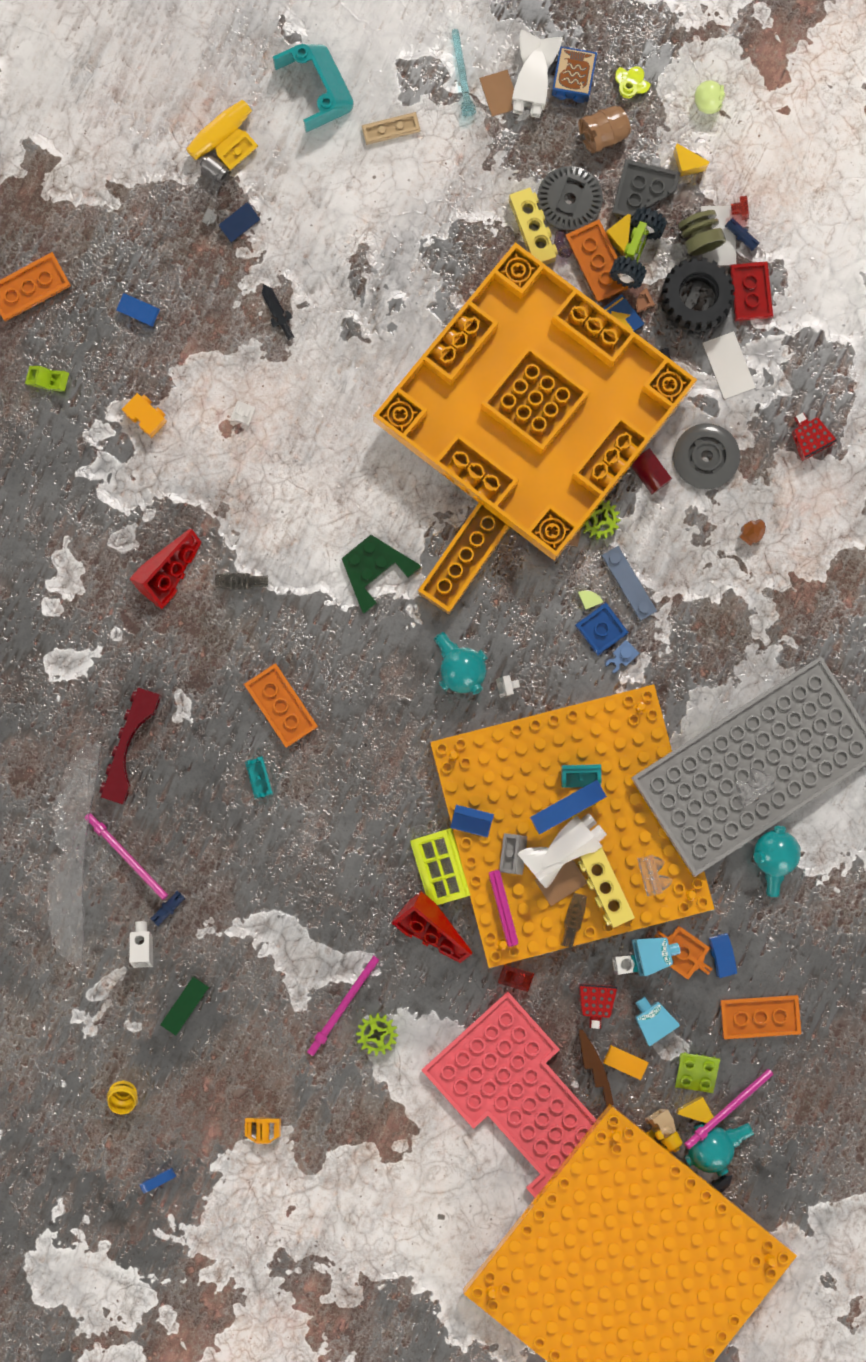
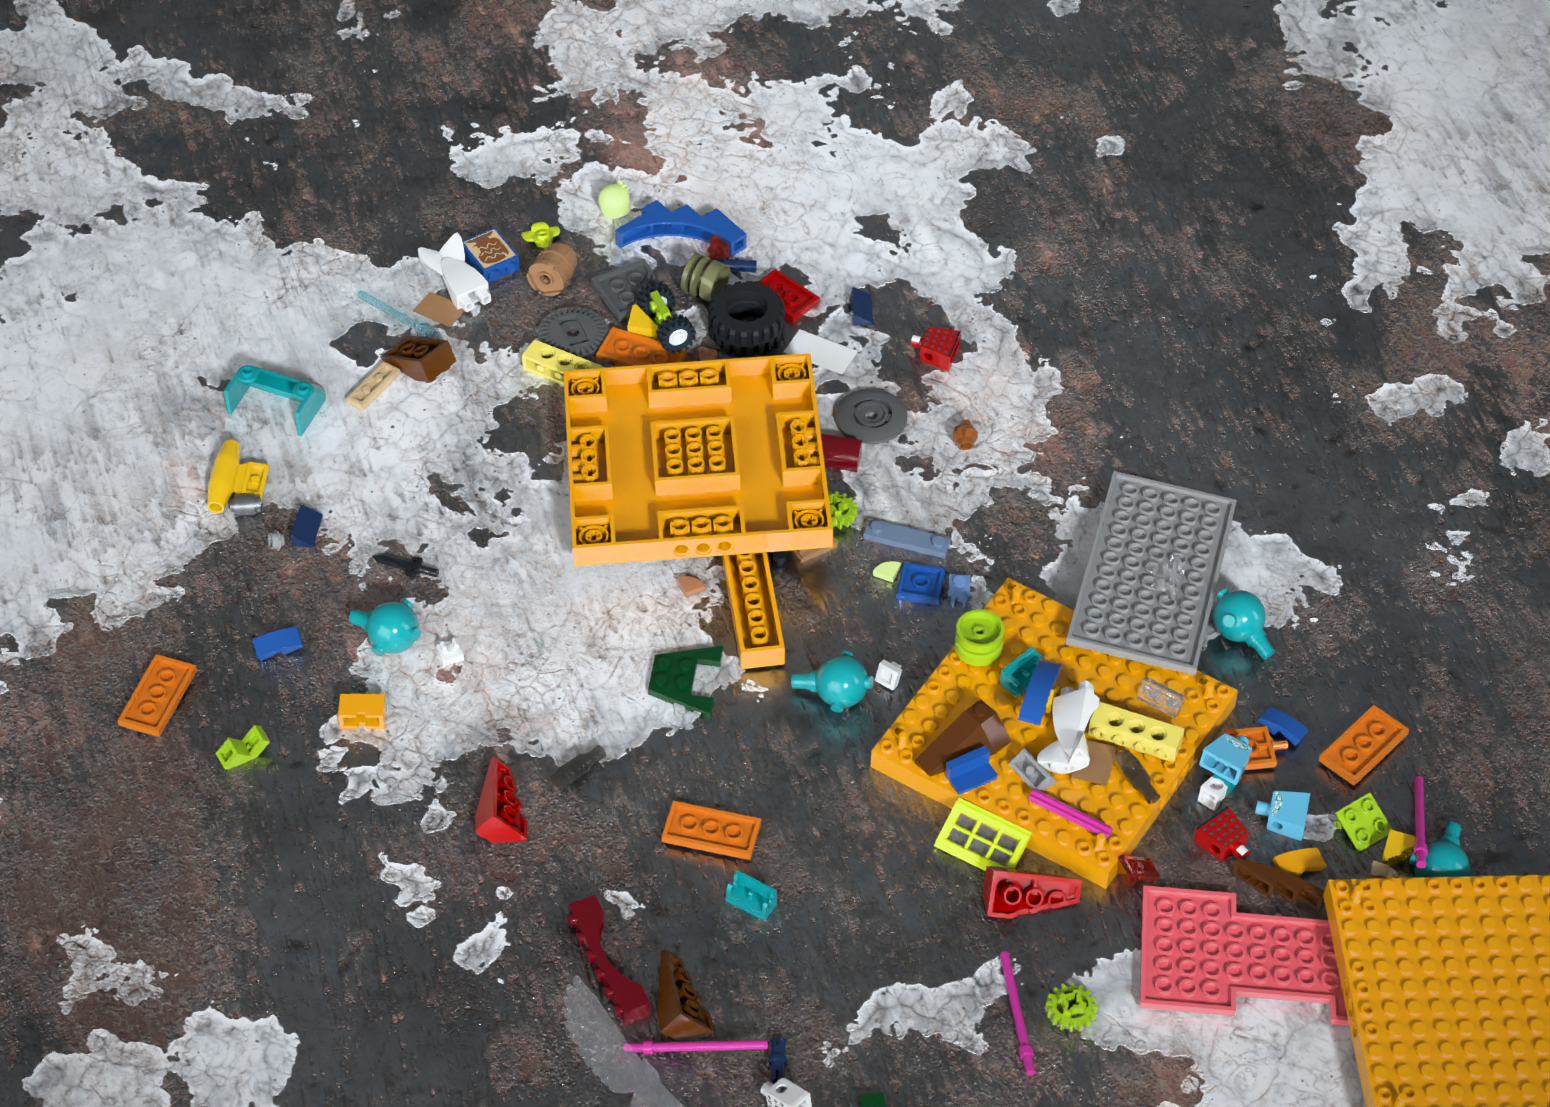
camera: 40 degrees left, 35 degrees down
yellow slope [673,143,709,177] -> none
none -> teal piece [349,599,421,656]
none -> reddish brown slope [381,335,456,383]
none -> blue arch [615,200,747,257]
none -> reddish brown wedge [657,949,715,1041]
none -> nougat tile [677,576,705,597]
none -> dark blue slope [851,287,873,325]
none -> reddish brown wedge [914,699,1011,776]
none -> lime wheel [954,609,1005,666]

